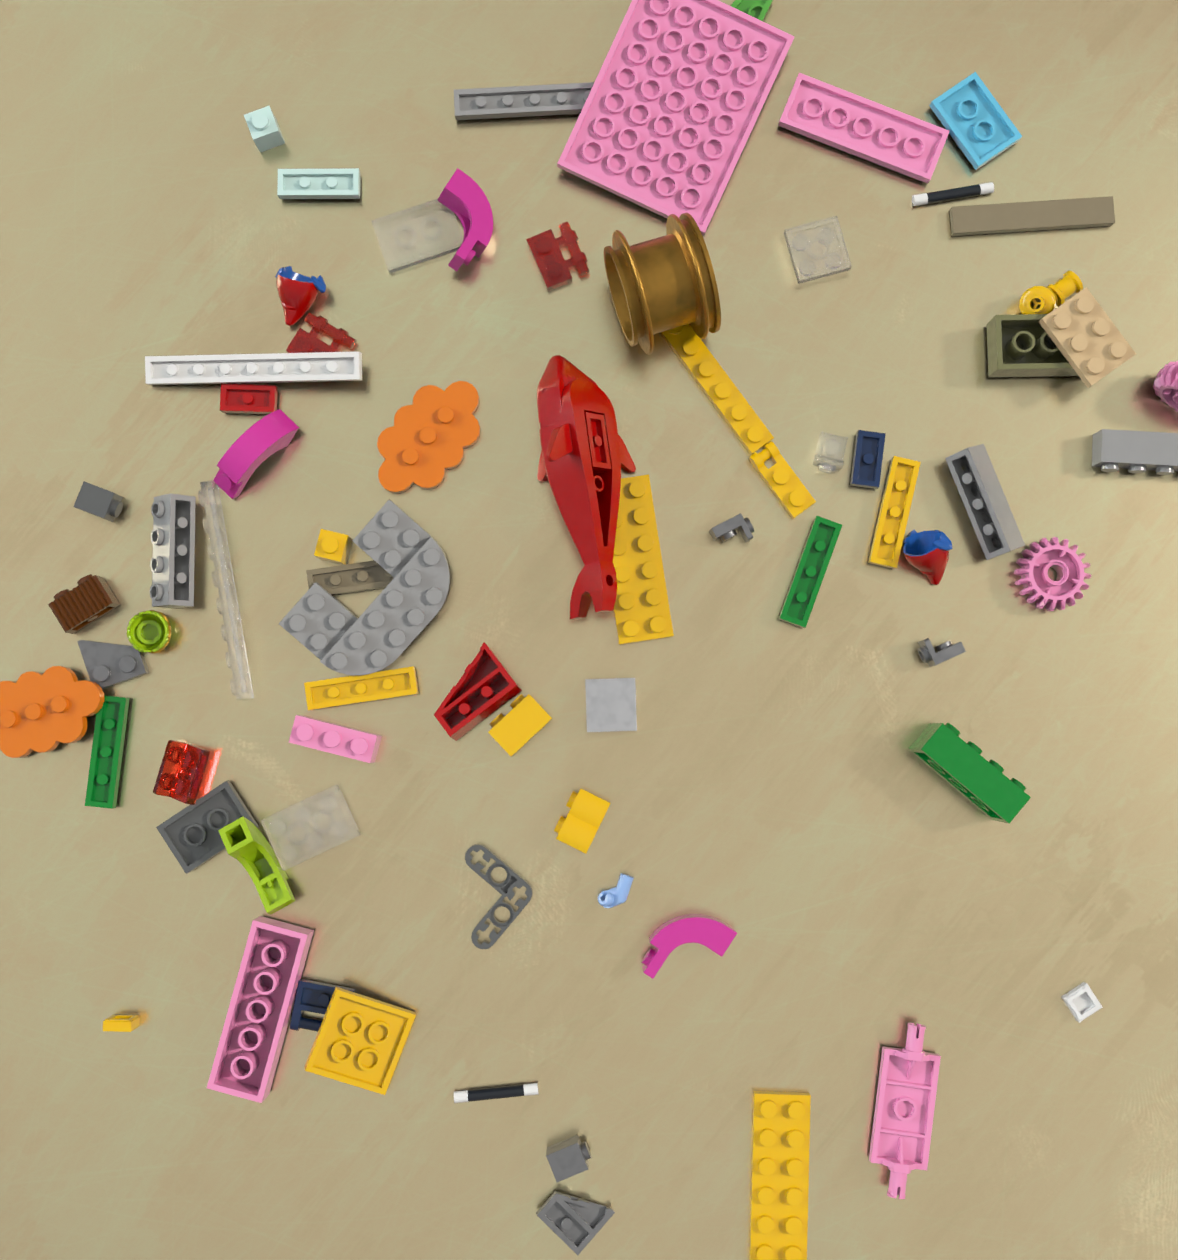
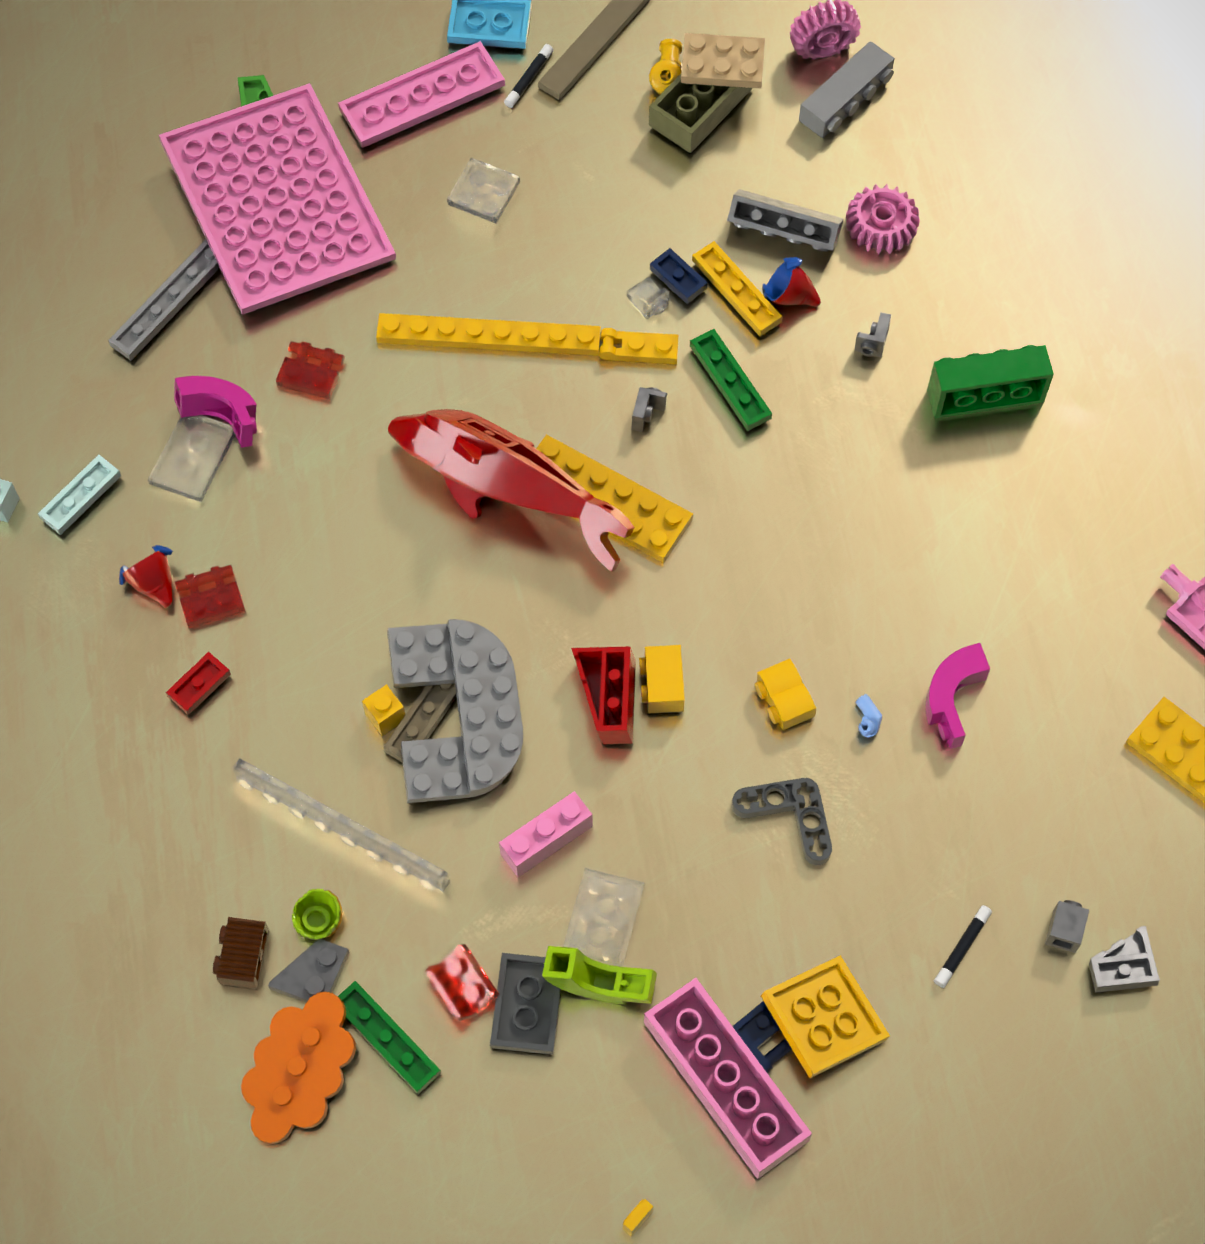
camera: 50 degrees left, 20 degrees down
dark grey brick [73,481,123,522] -> none
white plate [145,352,362,385] -> none
light grey brick [150,493,196,608] -> none
dark pink arch [213,409,299,499] -> none
yellow plate [304,666,419,710] -> none
orange plate [377,381,481,494] -> none
flat silver piece [585,678,637,732] -> none
pearl gold wheel [604,213,721,355] -> none

